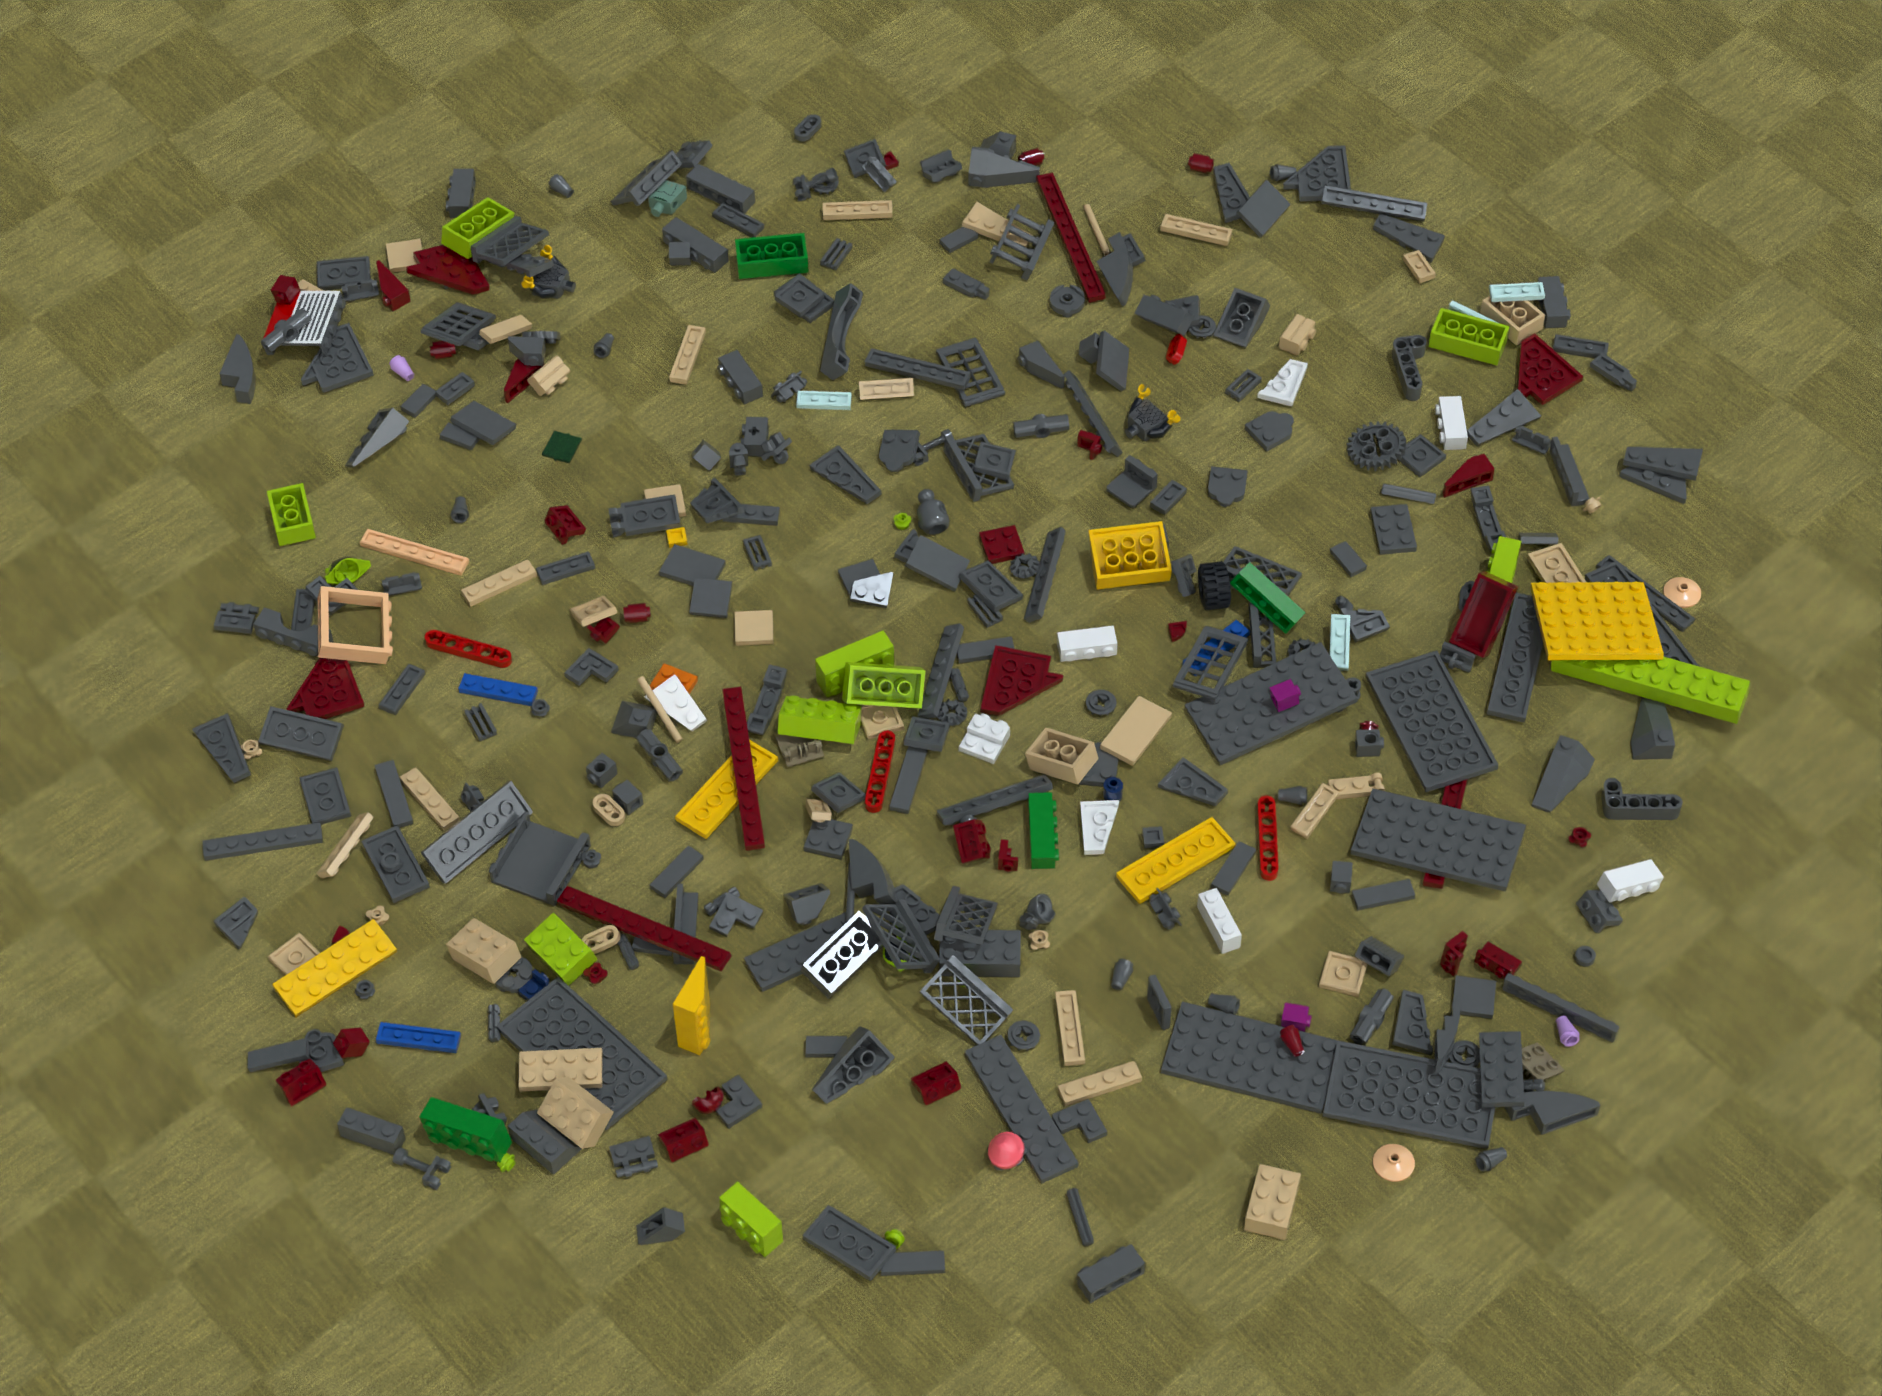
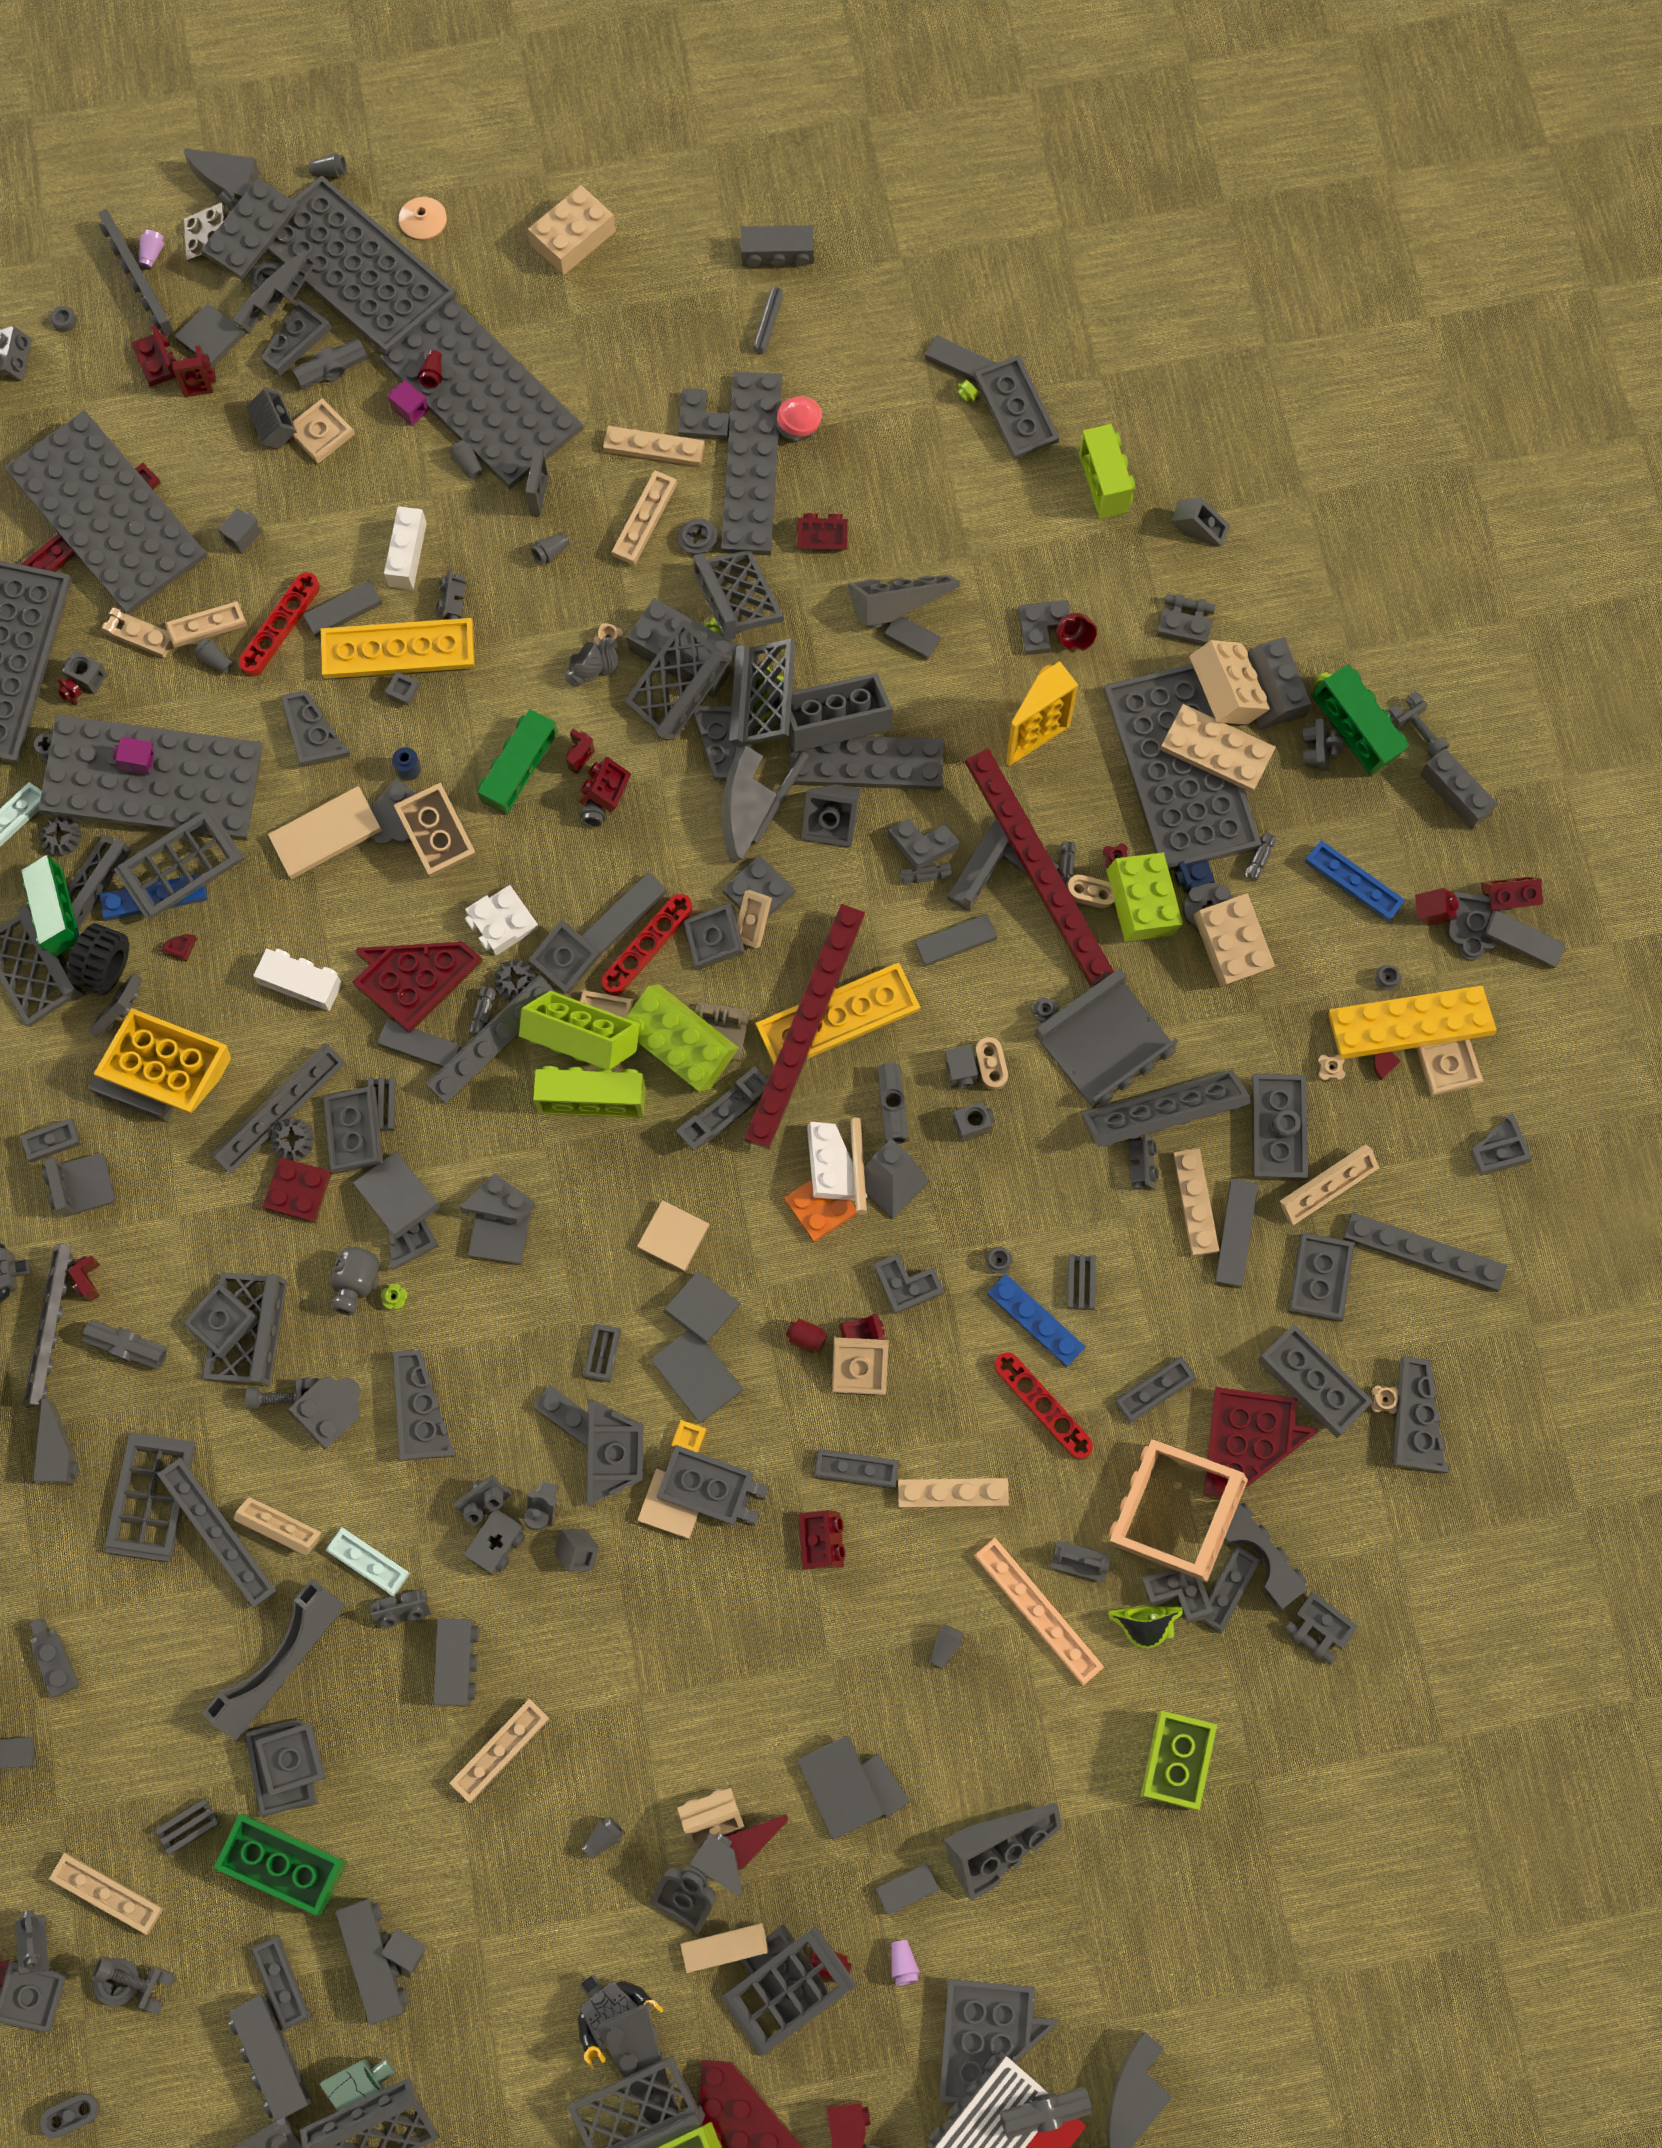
camera: 150 degrees left, 20 degrees up
dark grey plate [435,372,475,405] -> none
clear green piece [542,431,582,463] -> none
dark red bracket [658,1118,709,1162] -> none
dark grey plate [936,774,1053,826] -> none
white wing [1080,800,1119,855] -> none
dark grey gear [1086,690,1117,717] -> none
dark grey tile [1352,879,1415,911] -> none

